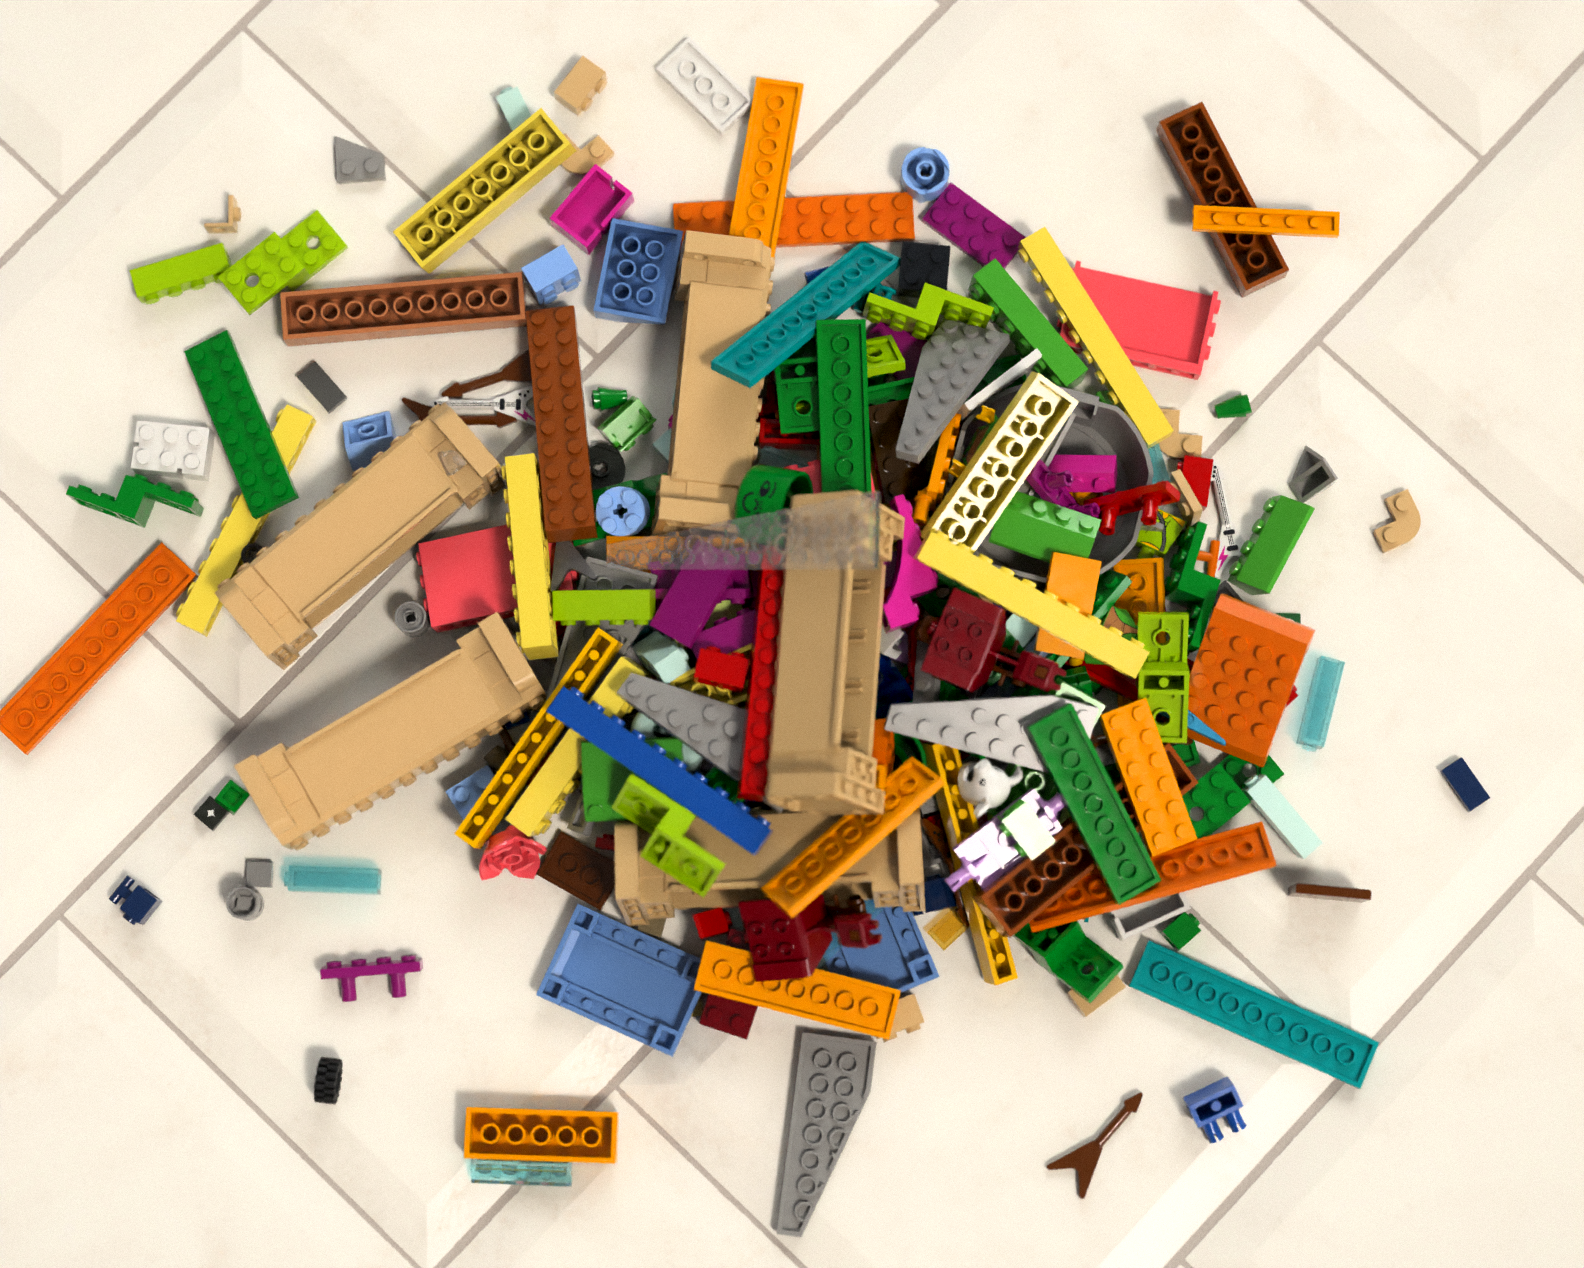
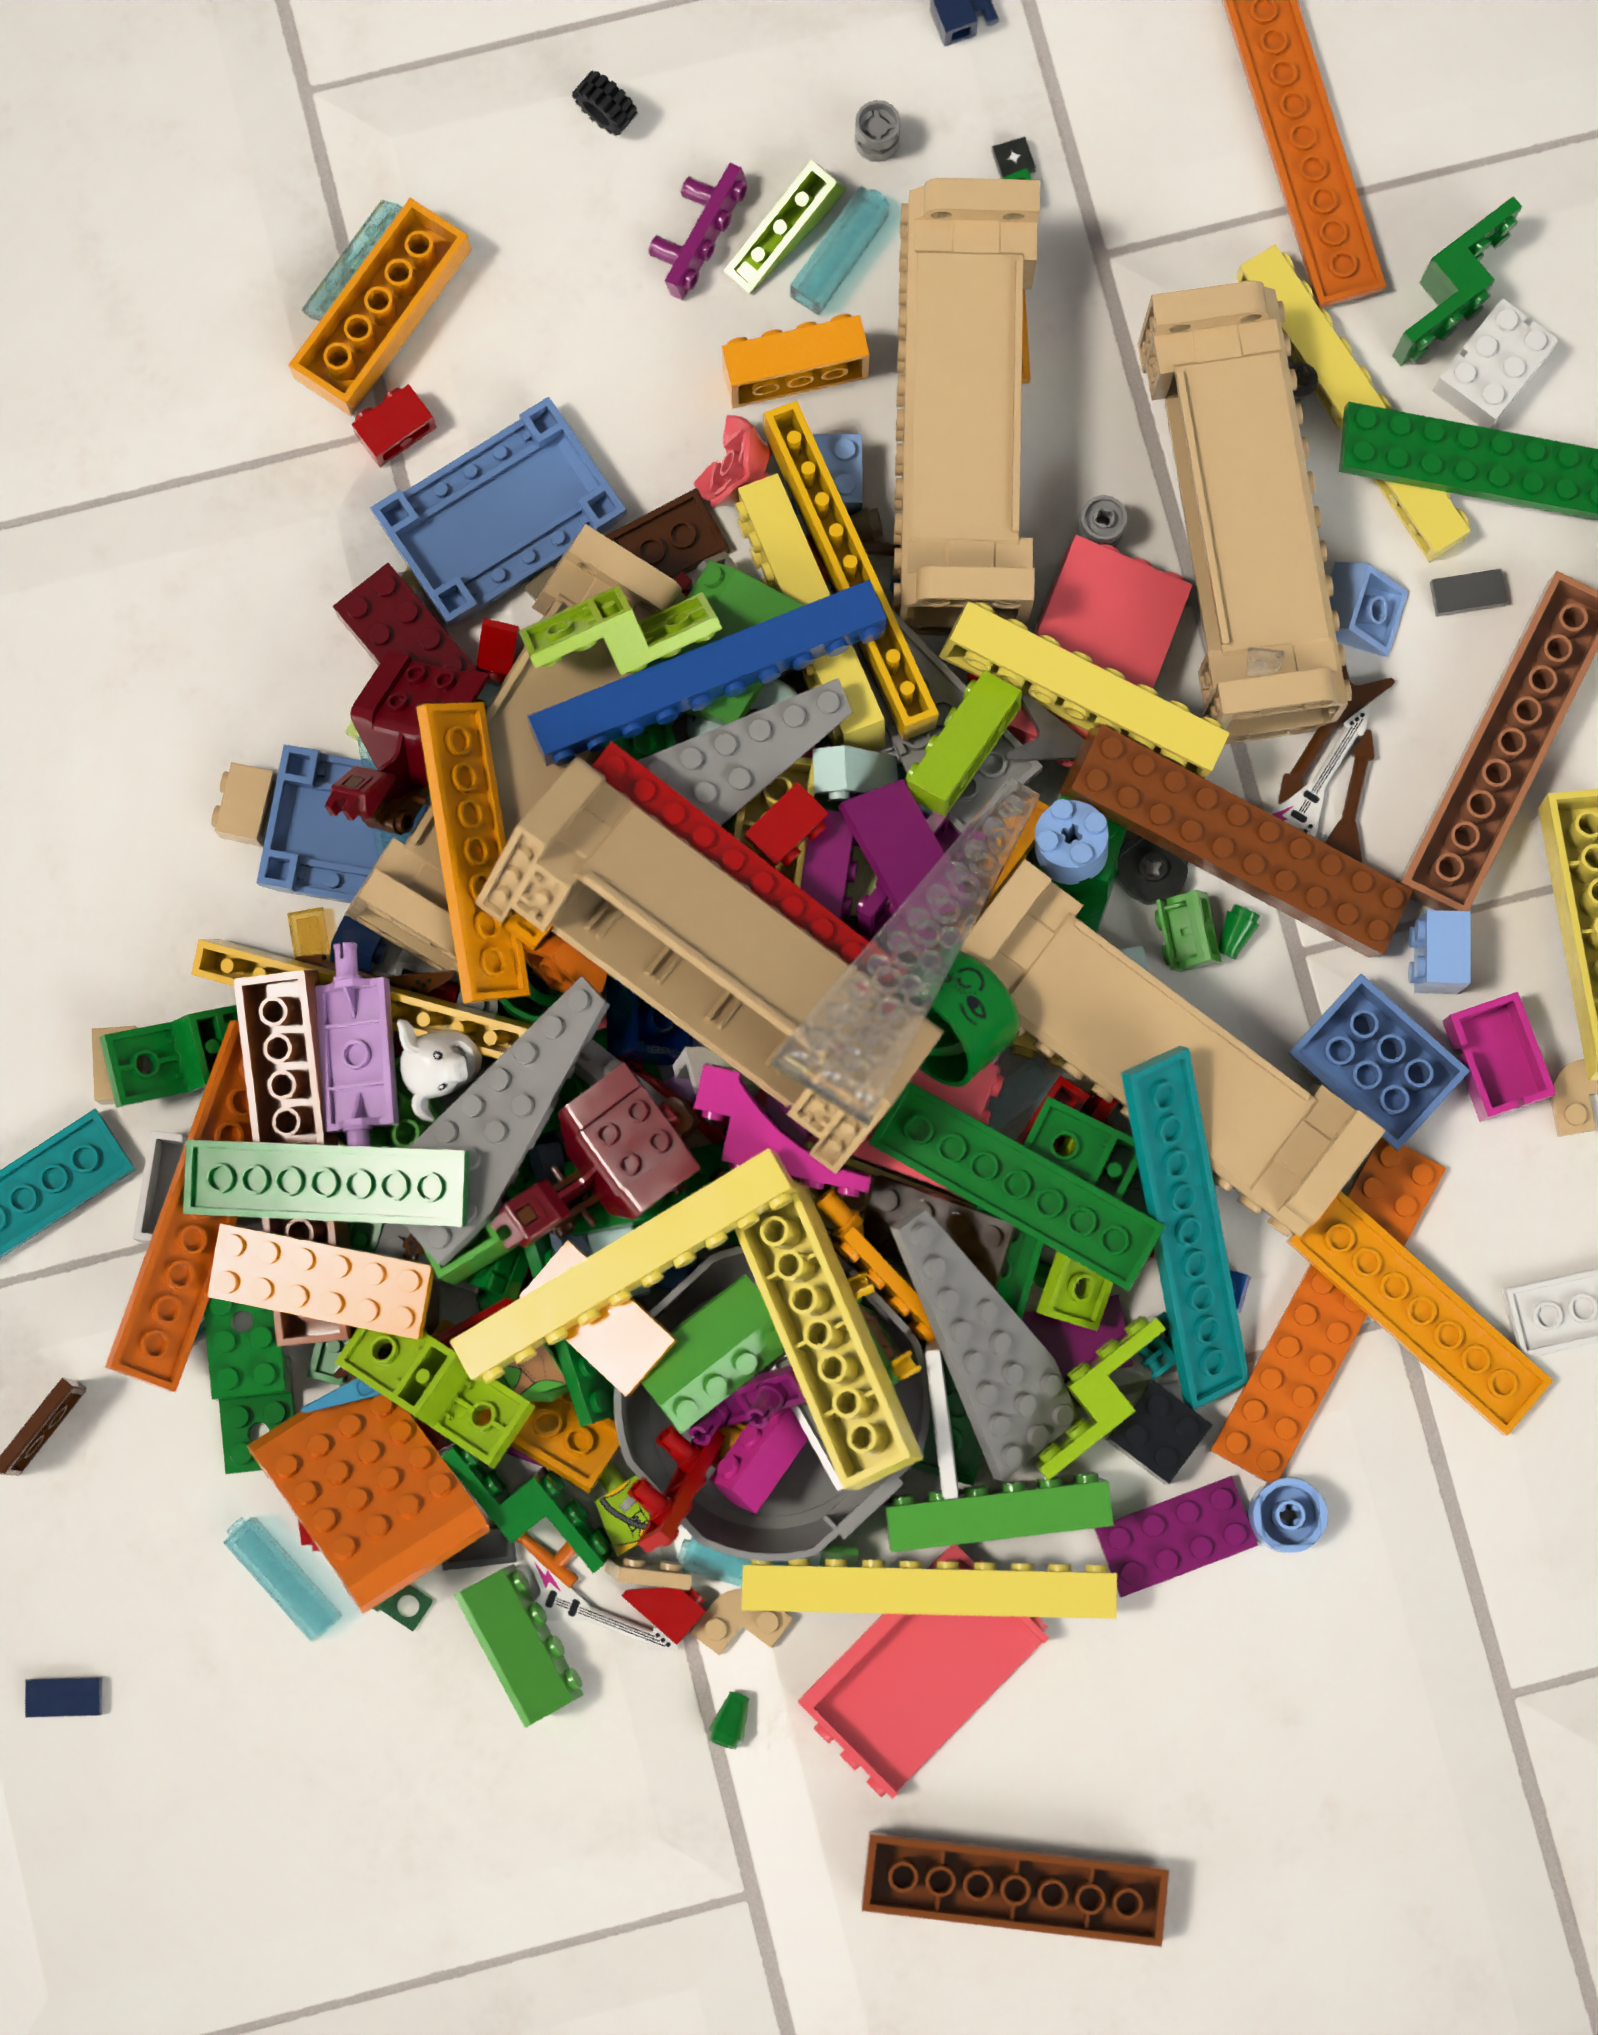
camera: 120 degrees right, 0 degrees up
light grey tile [246,862,273,888] -> none
light orange plate [693,941,901,1040] -> none
light grey wing [776,1032,877,1237] -> none
hinge [997,798,1056,860] -> none
green brick [1160,912,1201,951] -> none
light orange plate [1192,205,1340,238] -> none
light aqua brick [1242,774,1323,859] -> none
light grey slope [1288,445,1338,503] -> none
tan plate [1373,489,1421,554] -> none
none -> red brick [351,384,437,467]
none -> light orange brick [722,314,870,408]
none -> lime slope [724,160,847,294]

